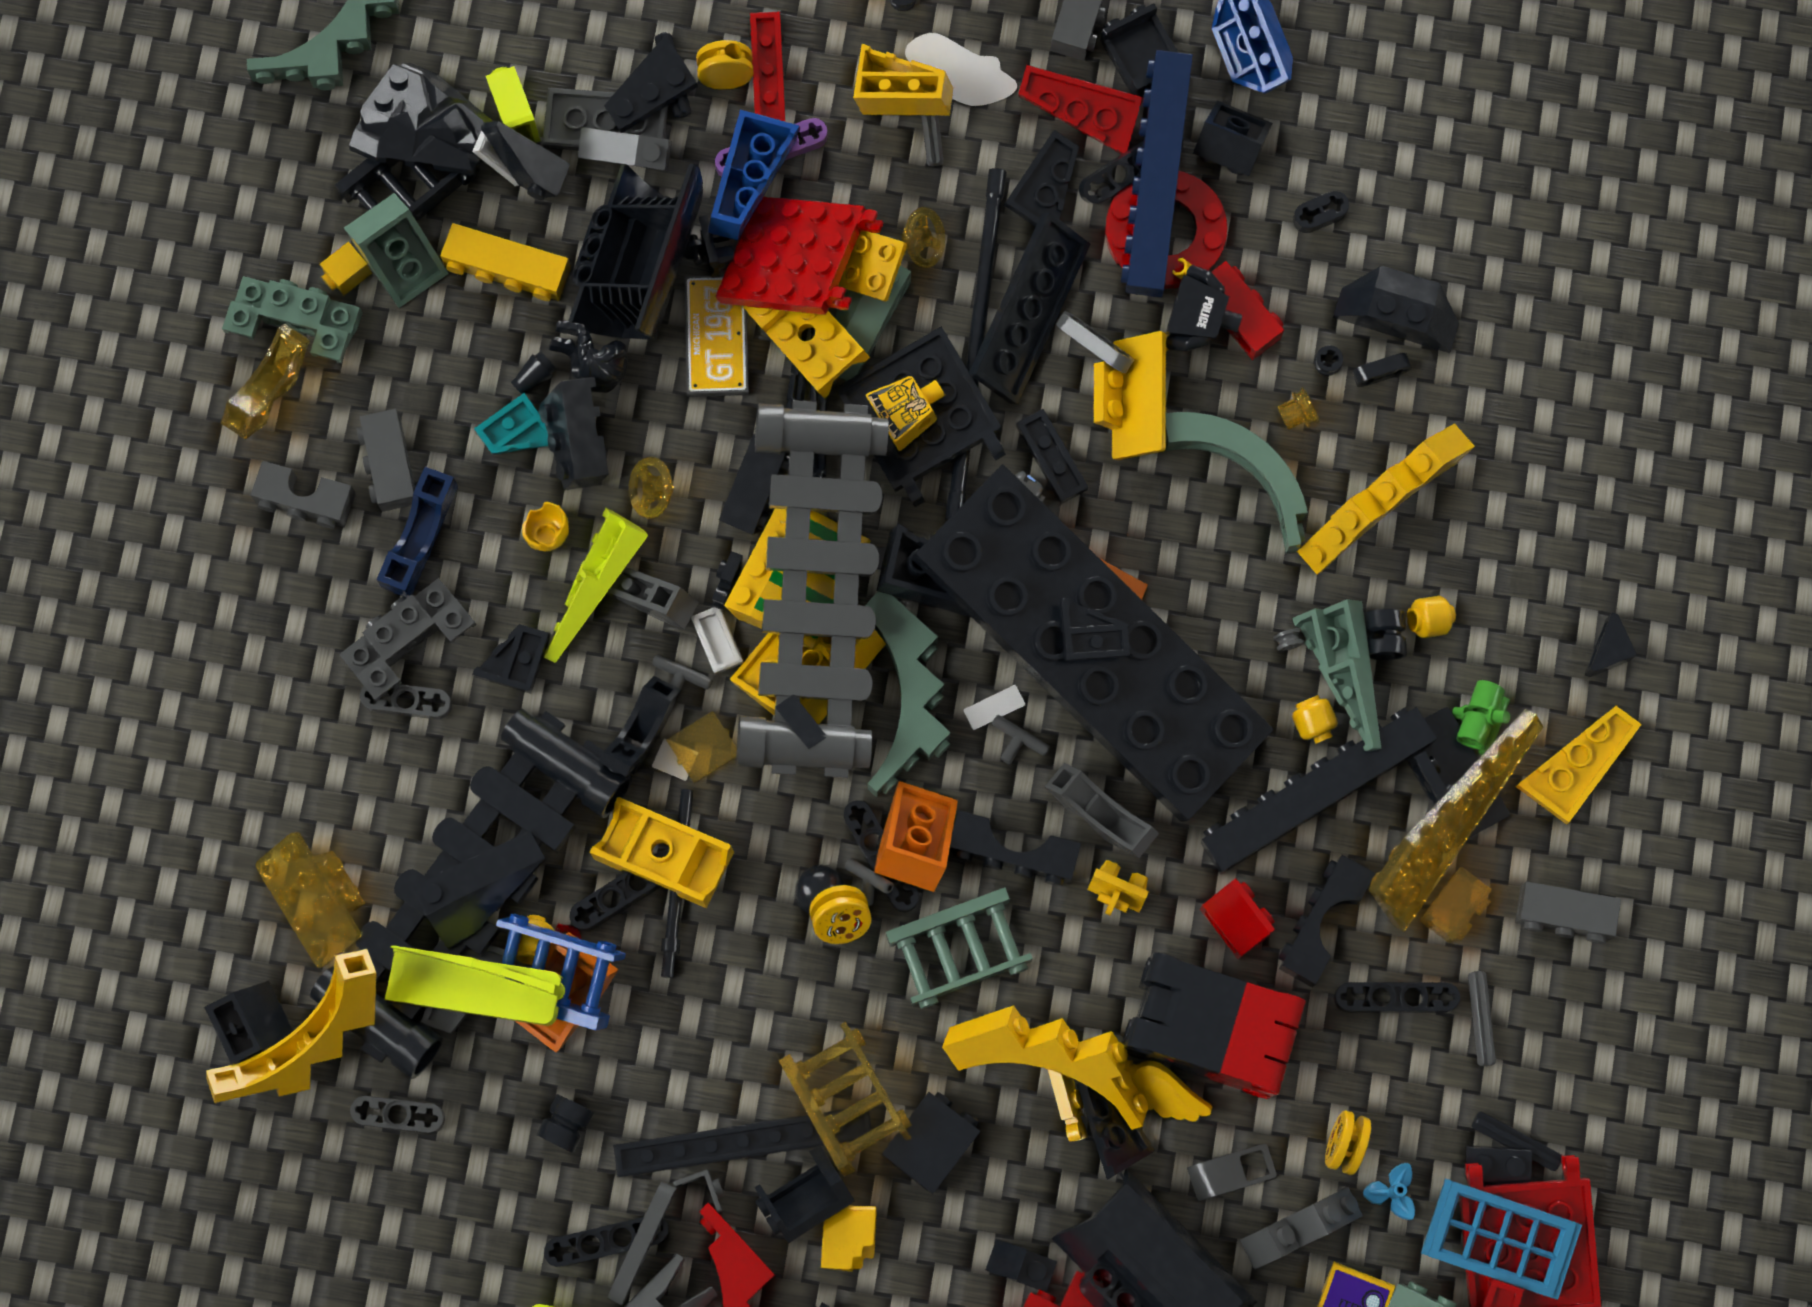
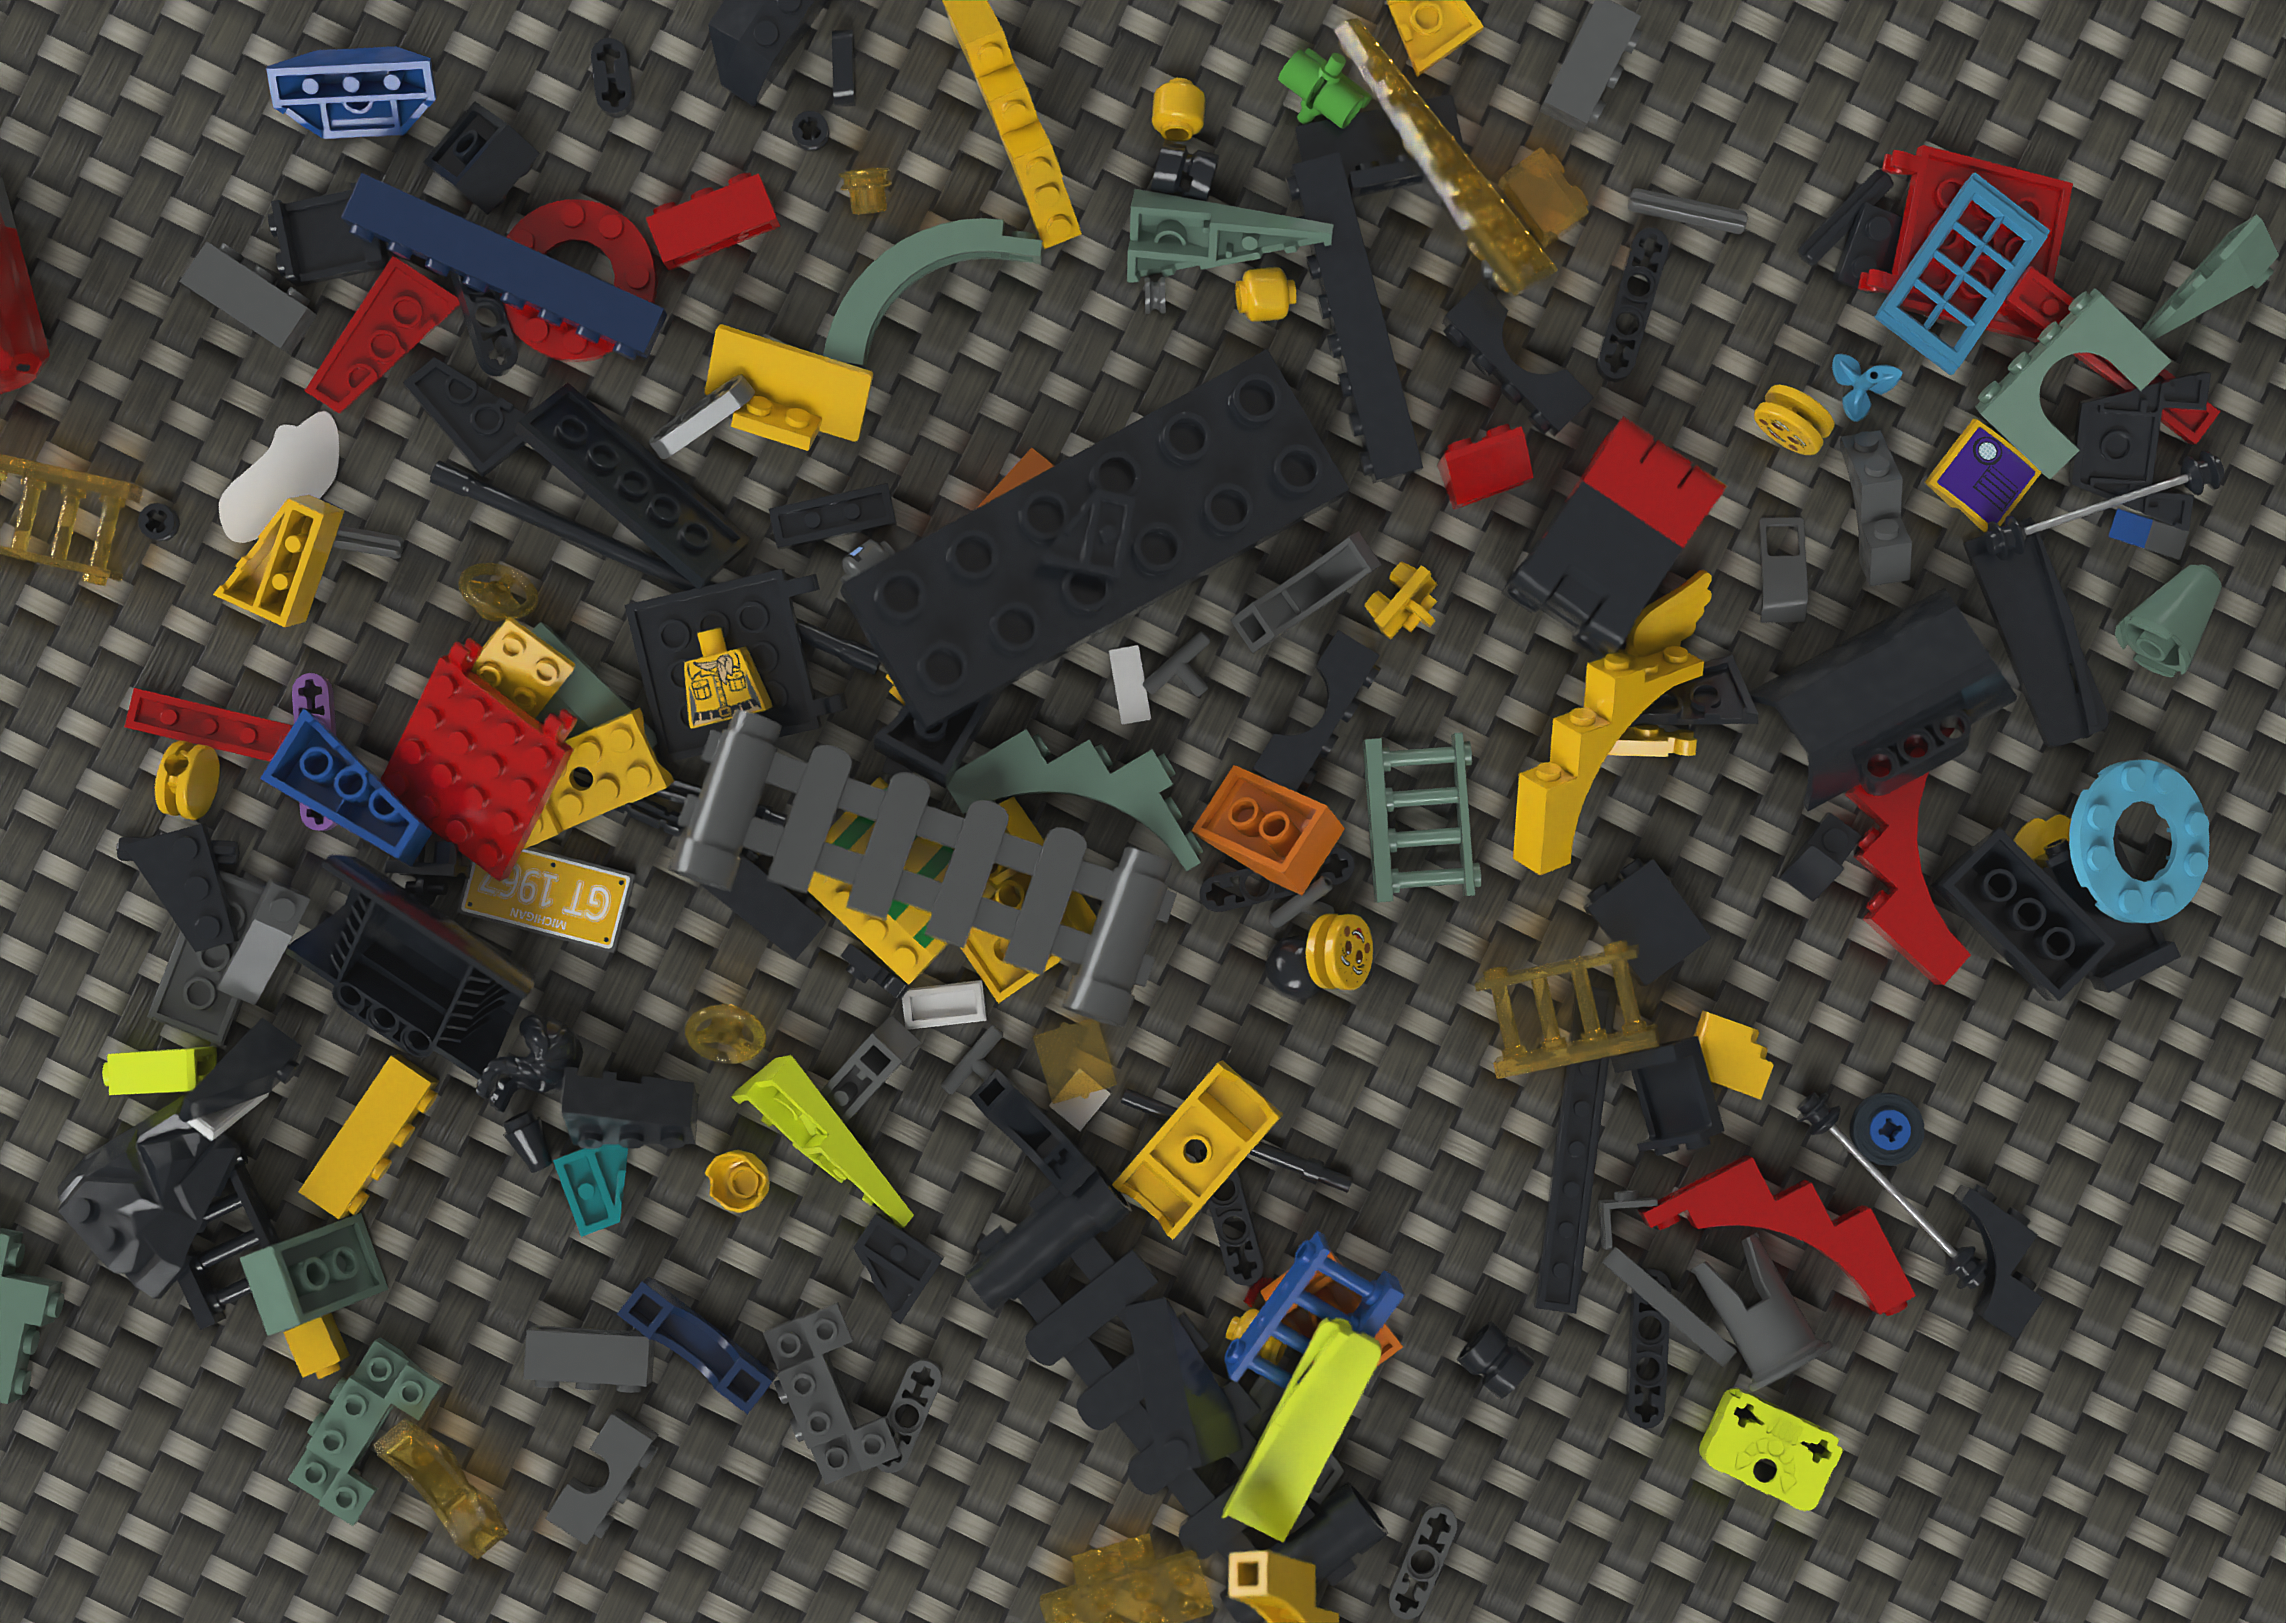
camera: 75 degrees left, 10 degrees up
black sticker [775,694,826,749] -> none
black torso [1165,258,1242,351] -> none

